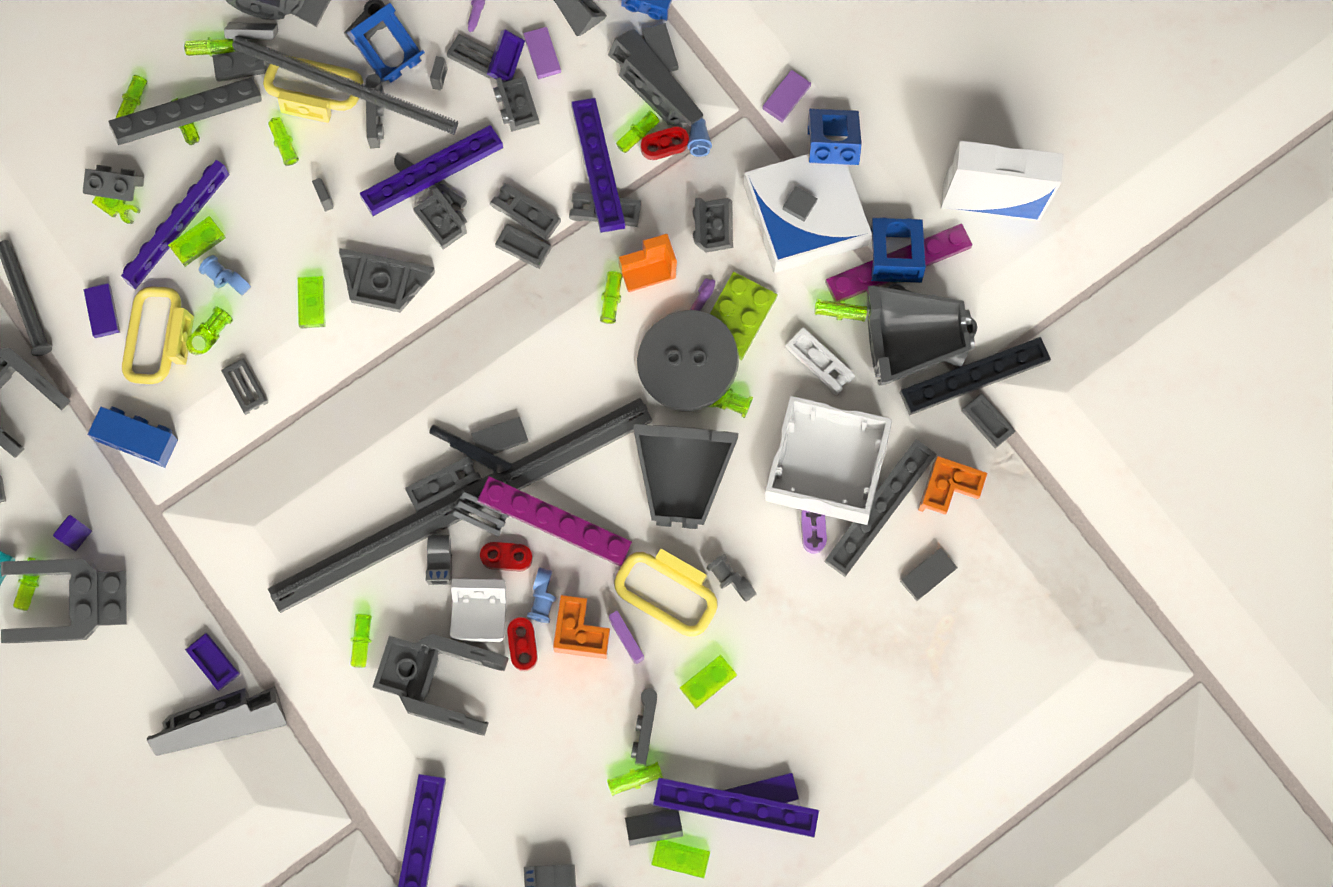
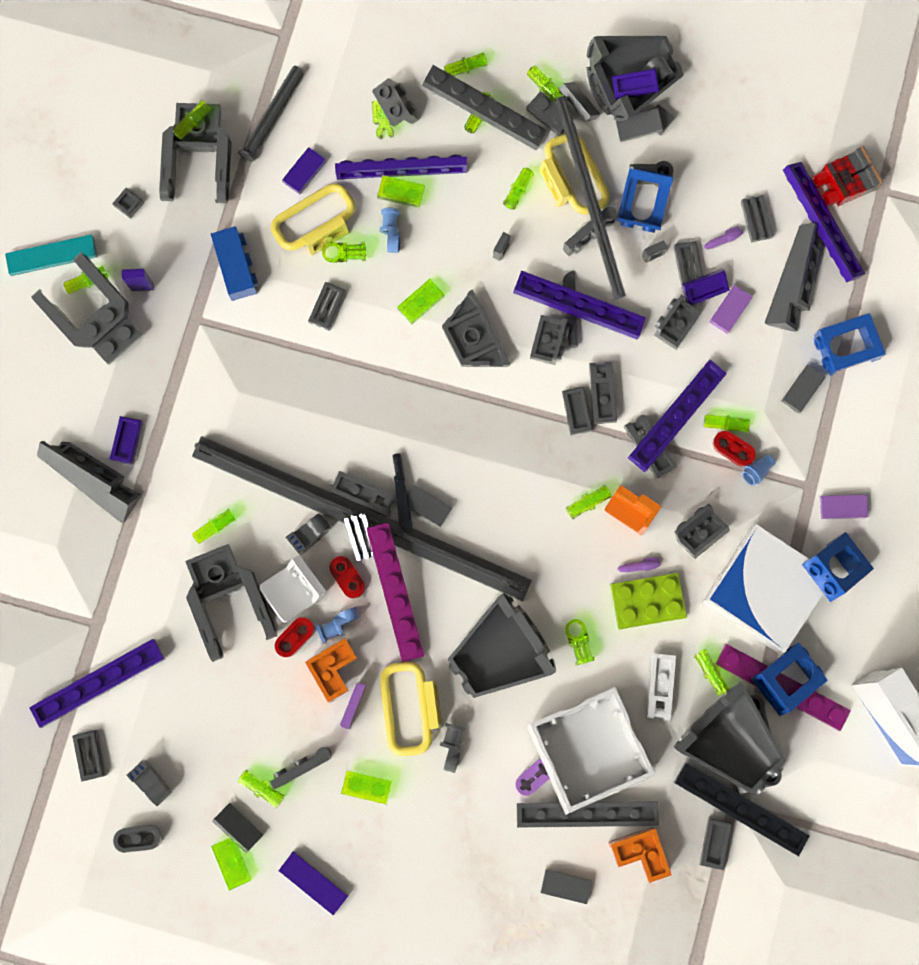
camera: 55 degrees right, 5 degrees up
dark grey wedge [608,29,703,126] -> none
dark grey plate [637,310,739,411] -> none
dark purple plate [653,777,819,838] -> none
dark grey tile [783,187,818,222] -> none

